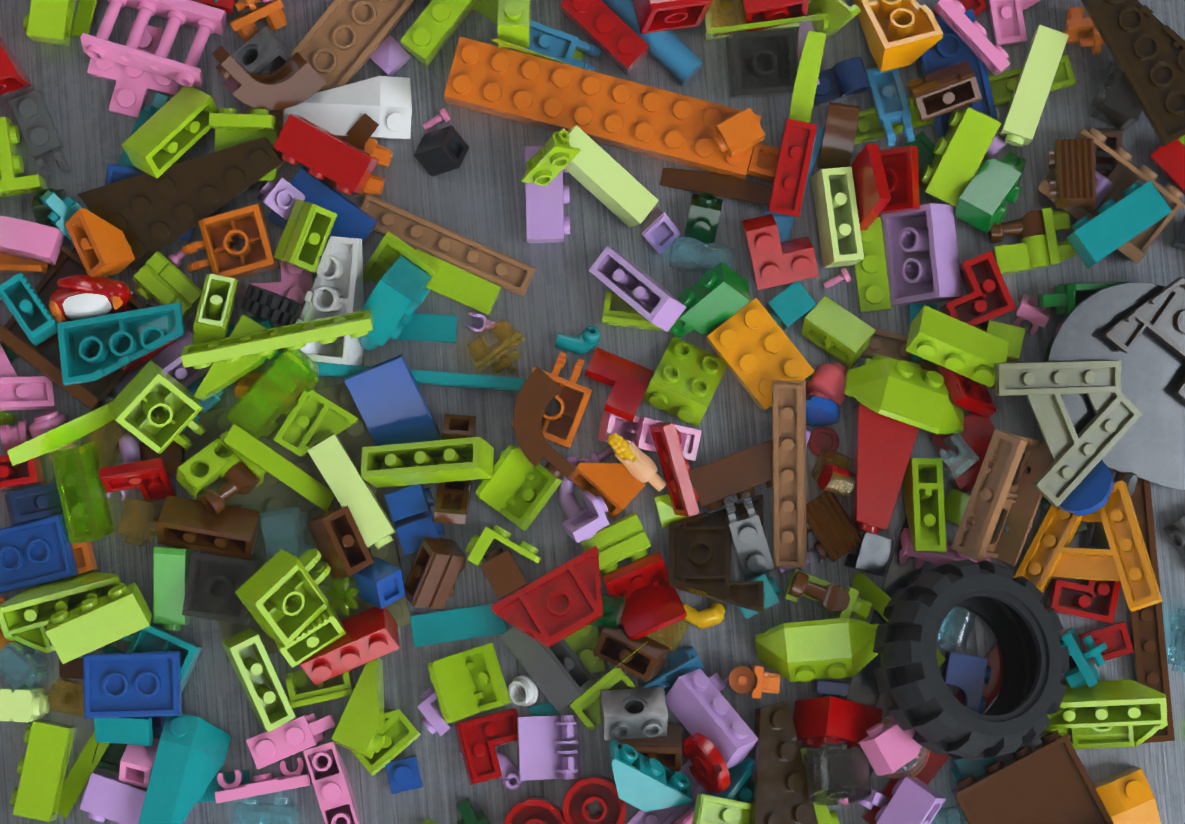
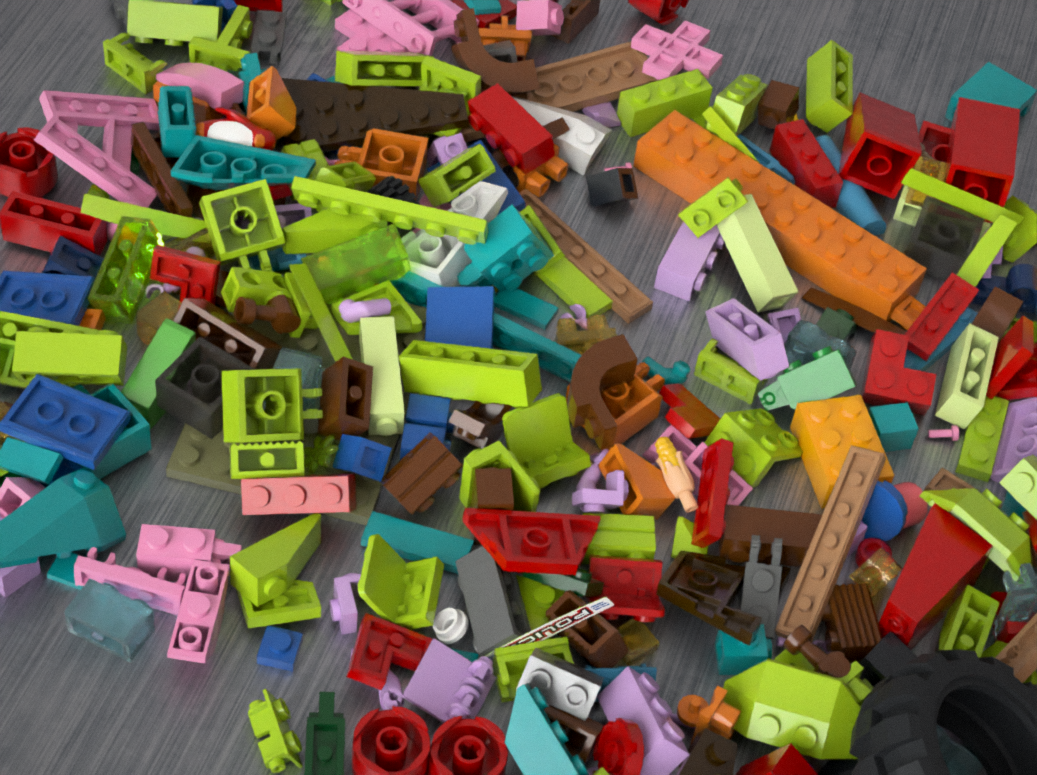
camera: 15 degrees right, 35 degrees down
lime brick [222,628,296,732] -> none
lime hinge [286,670,355,708] -> none
yellow arm [683,602,726,629] -> none
orange brick [713,107,765,158] -> none
lime hinge [801,296,876,368] -> none
none -> lavender arm [338,298,391,323]

